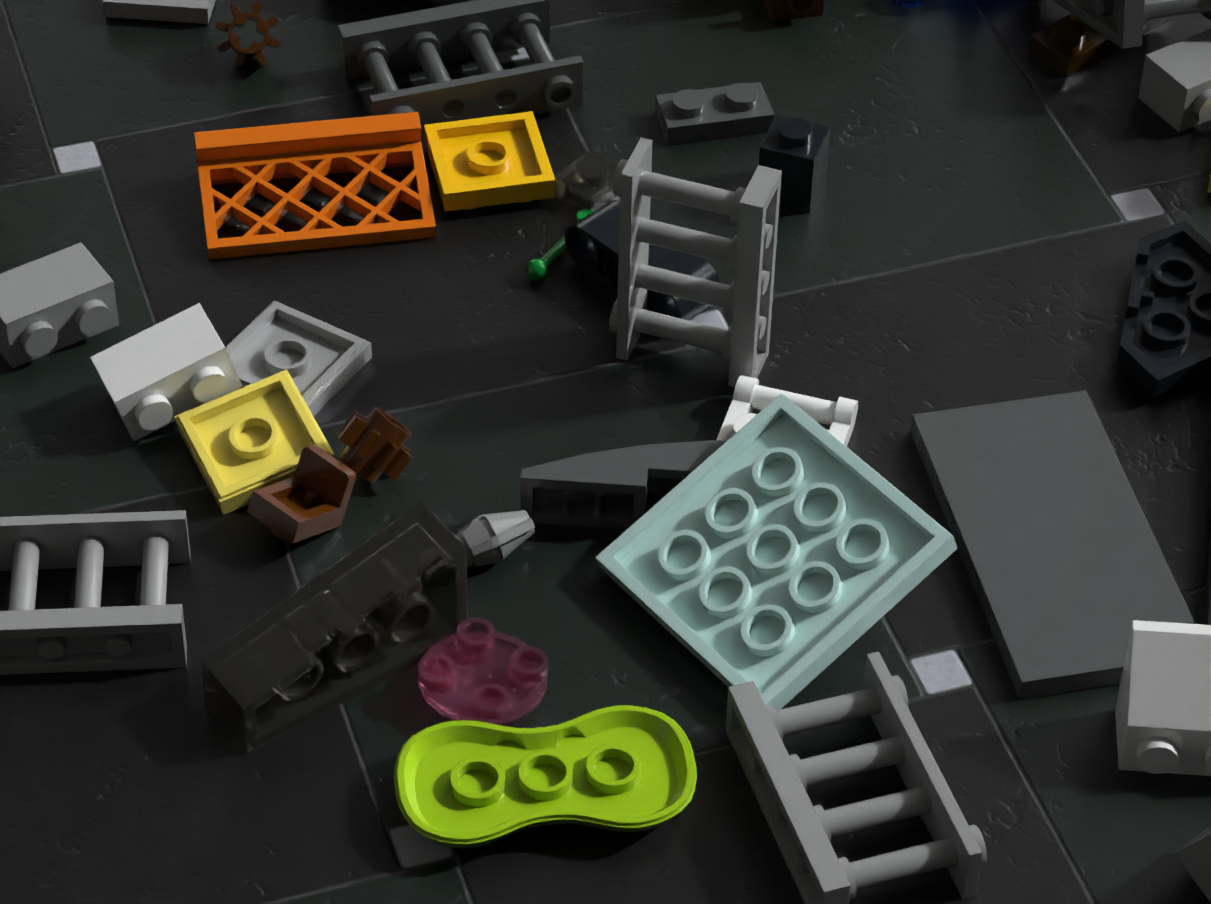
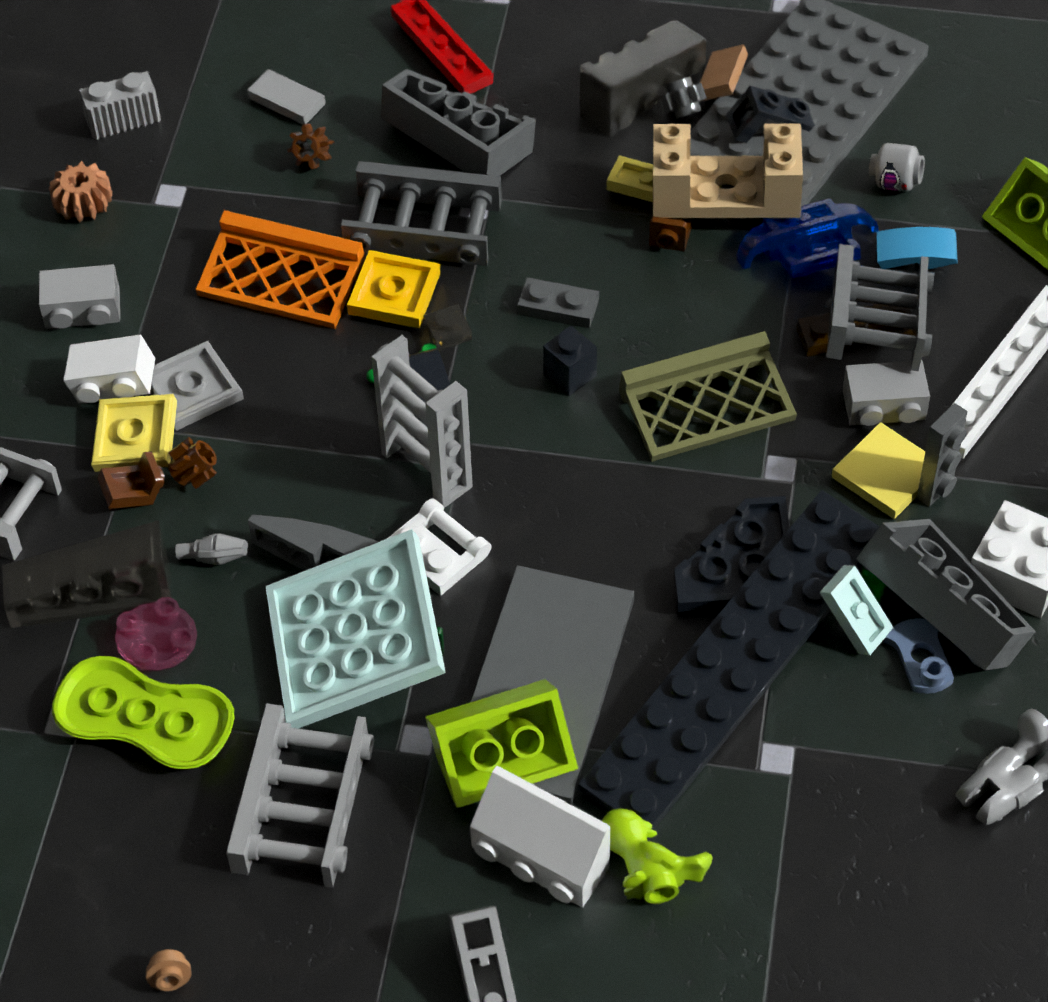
camera: 30 degrees right, 10 degrees up
none -> lime slope [425,679,578,808]
none -> olive fence [619,331,797,462]

